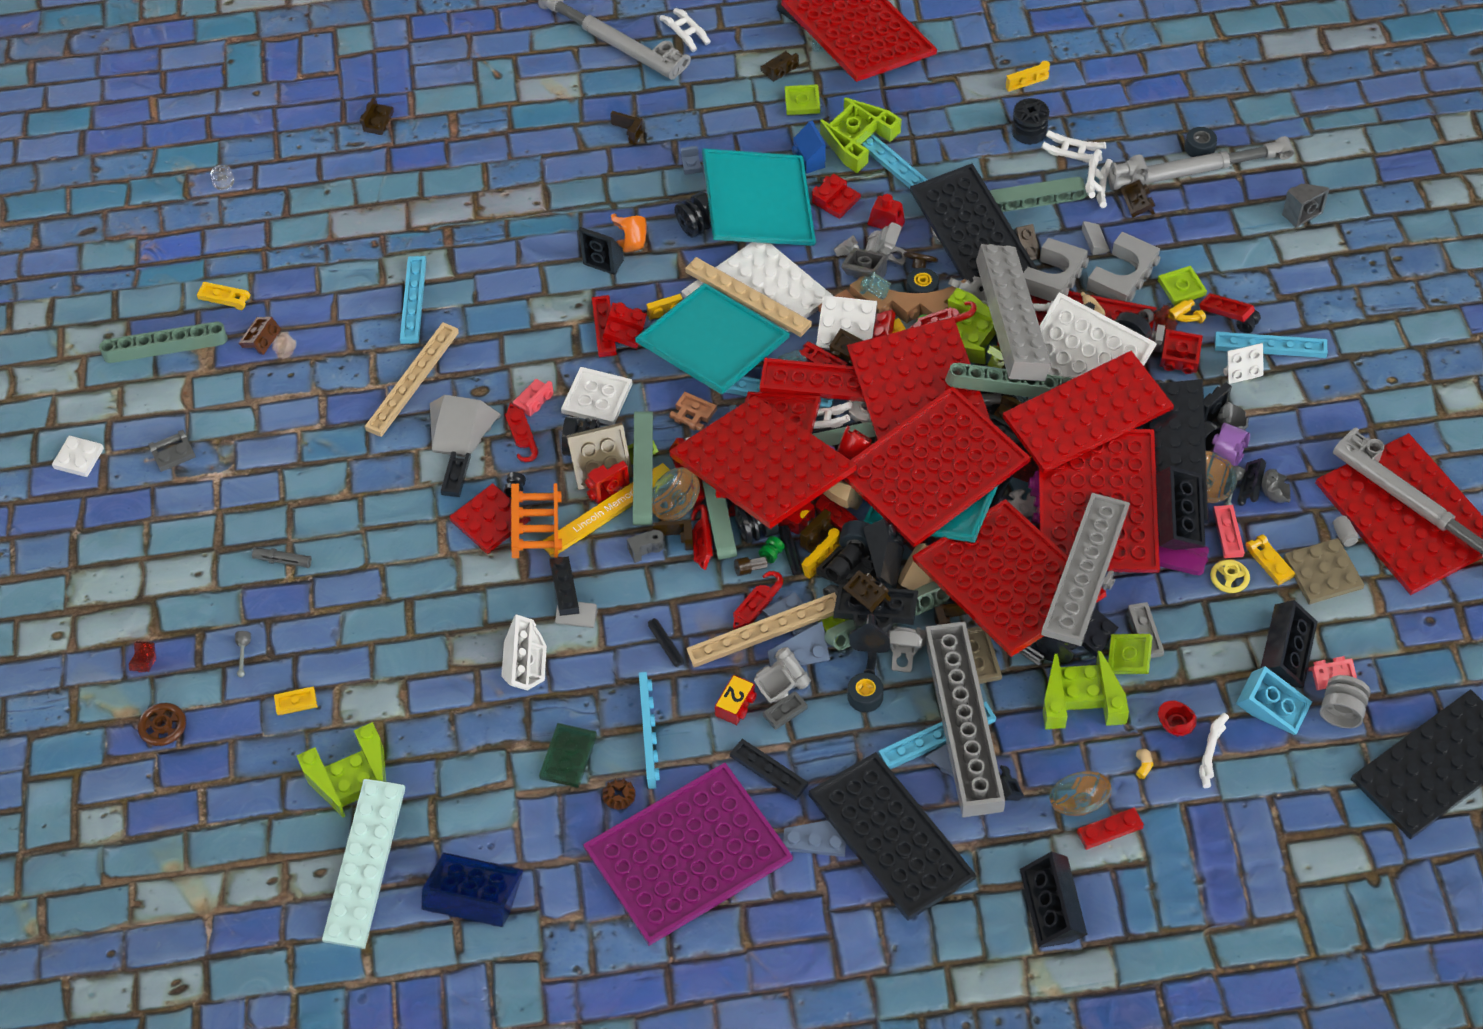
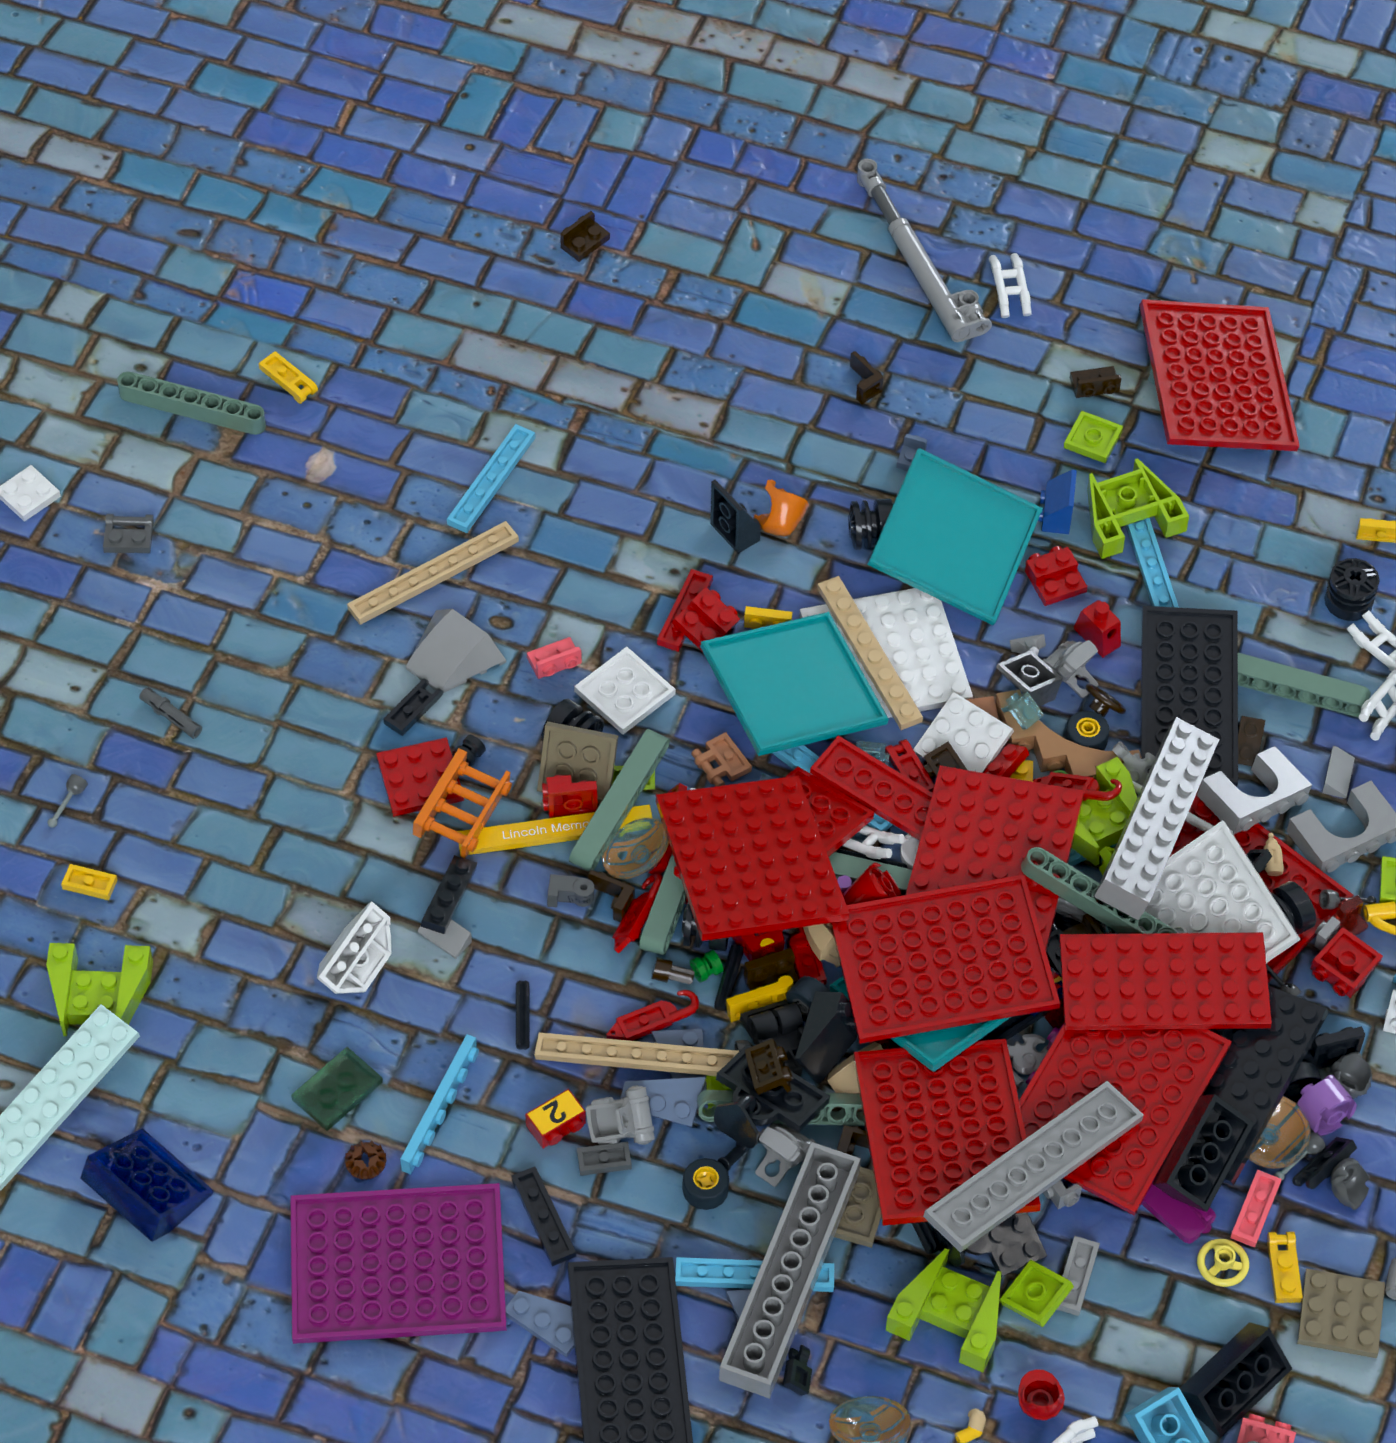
camera: 25 degrees right, 0 degrees up
clear head [210,165,234,190] -> none
reddish brown bracket [239,317,281,355] -> none
red plate [505,403,538,462] -> none

